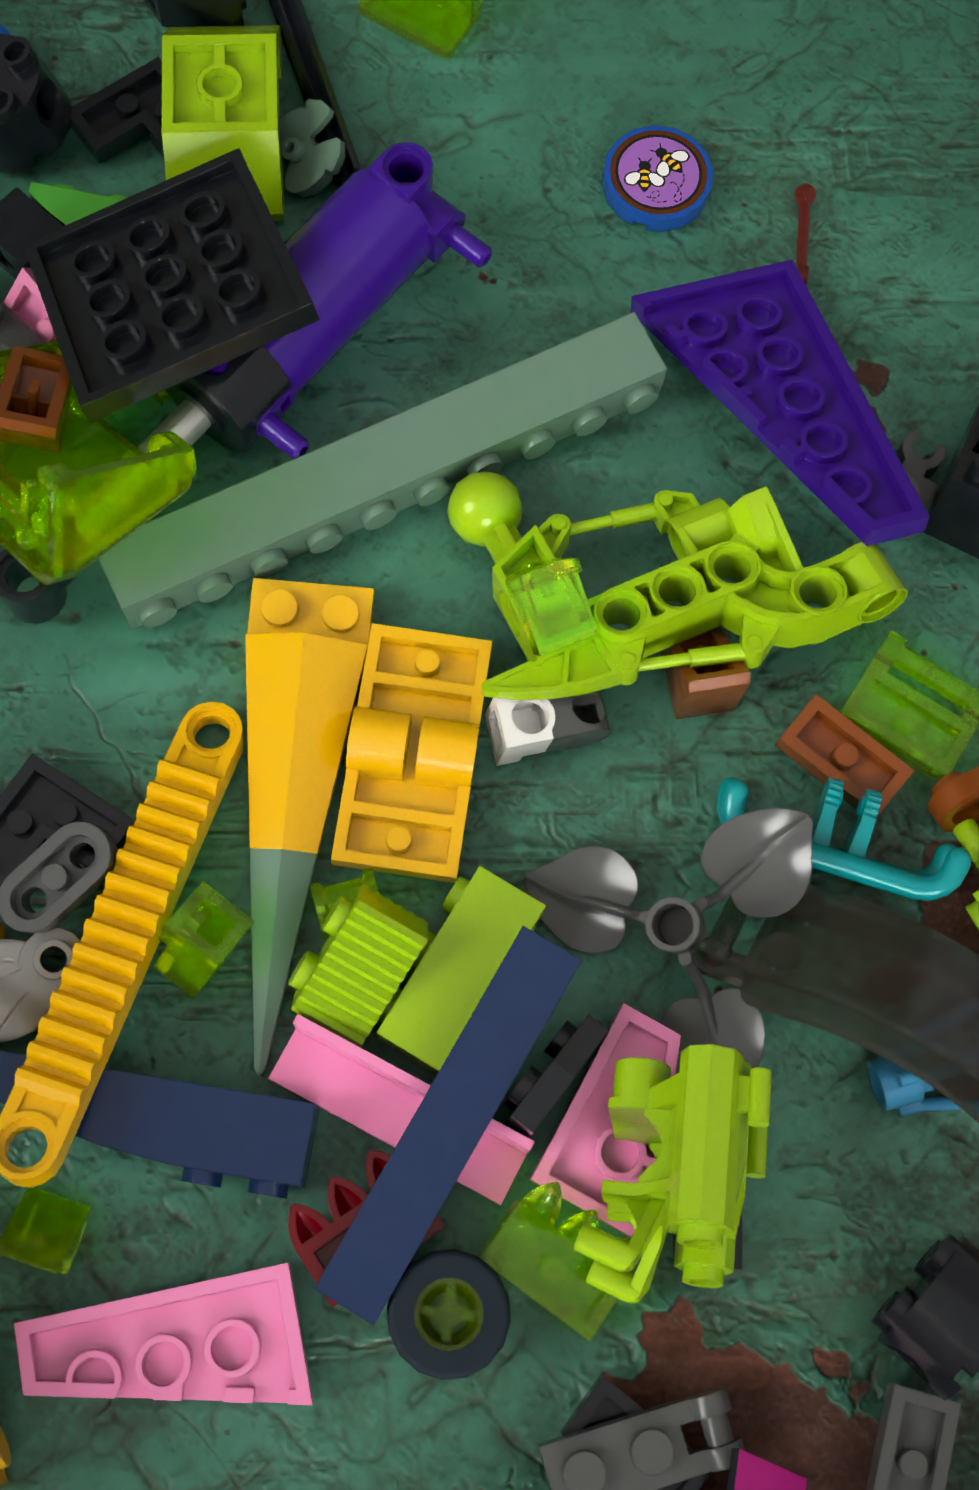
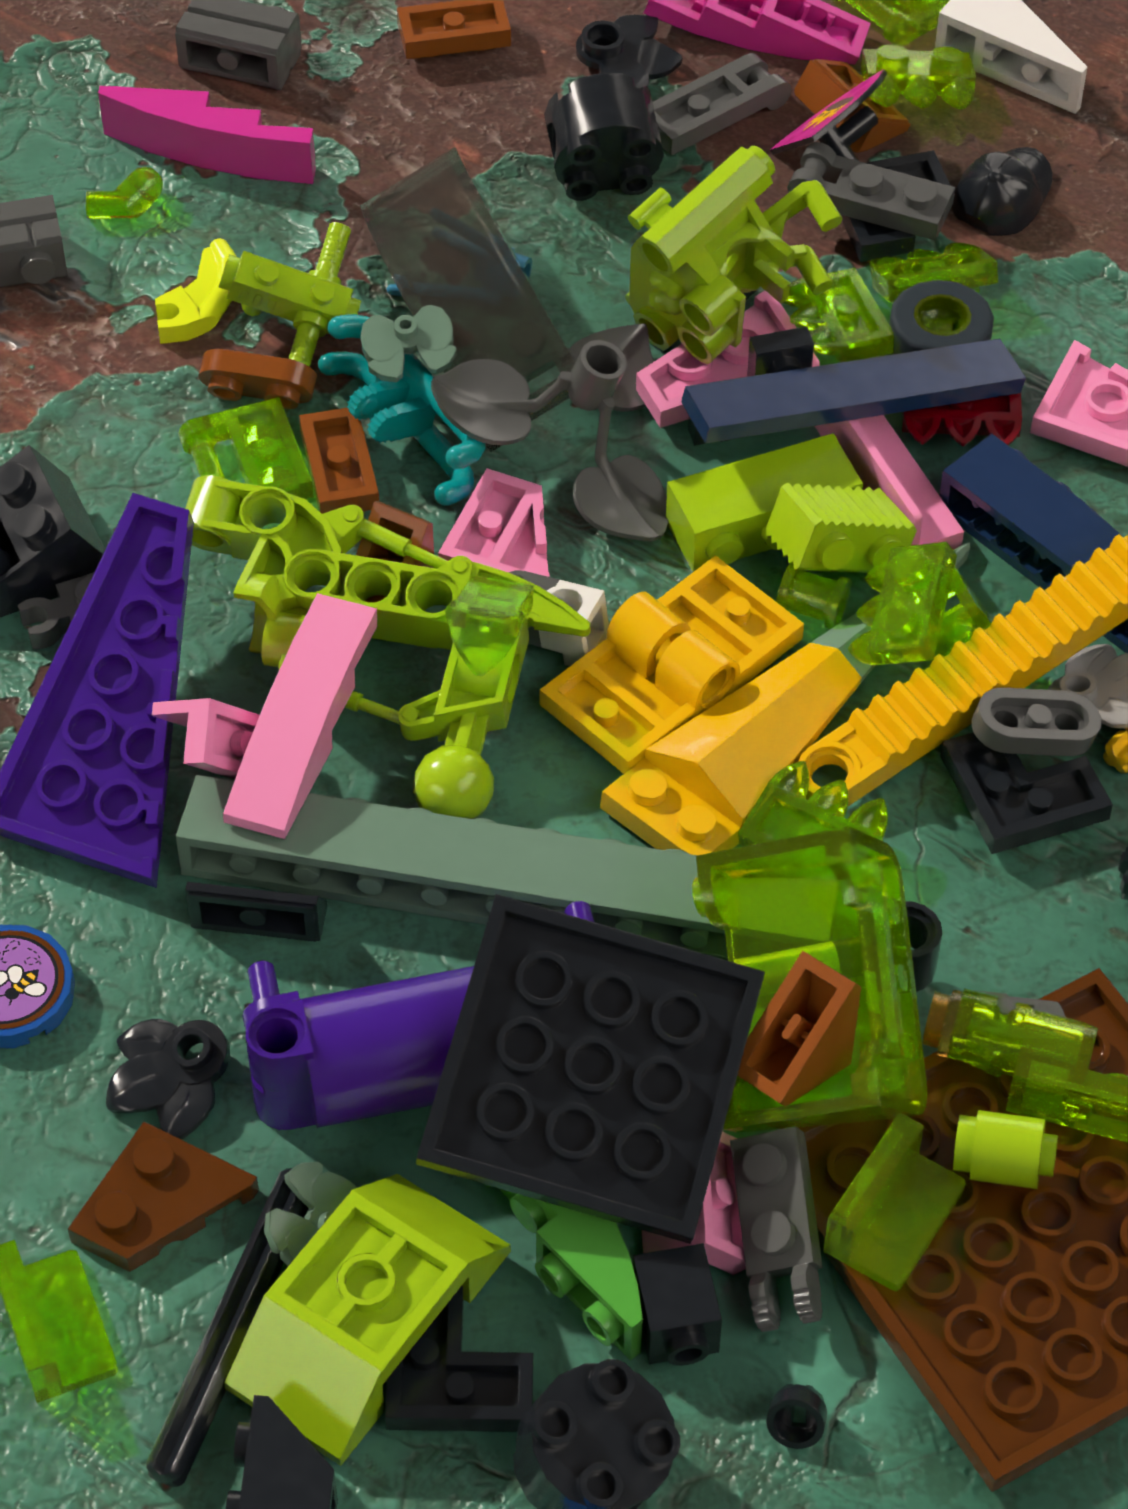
camera: 135 degrees left, 20 degrees down
none -> reddish brown wing [68,1122,259,1272]
none -> black plate [106,1019,230,1140]
none -> bright pink panel [152,698,260,778]
none -> black slope [185,882,327,942]
none -> bright pink slope [223,593,377,839]
none -> sand green piece [360,305,457,382]
none -> bright pink wing [438,468,550,577]
none -> clear neon green plate [738,761,888,899]
none -> clear neon green plate [848,542,957,665]
none -> clear neon green plate [870,243,999,304]

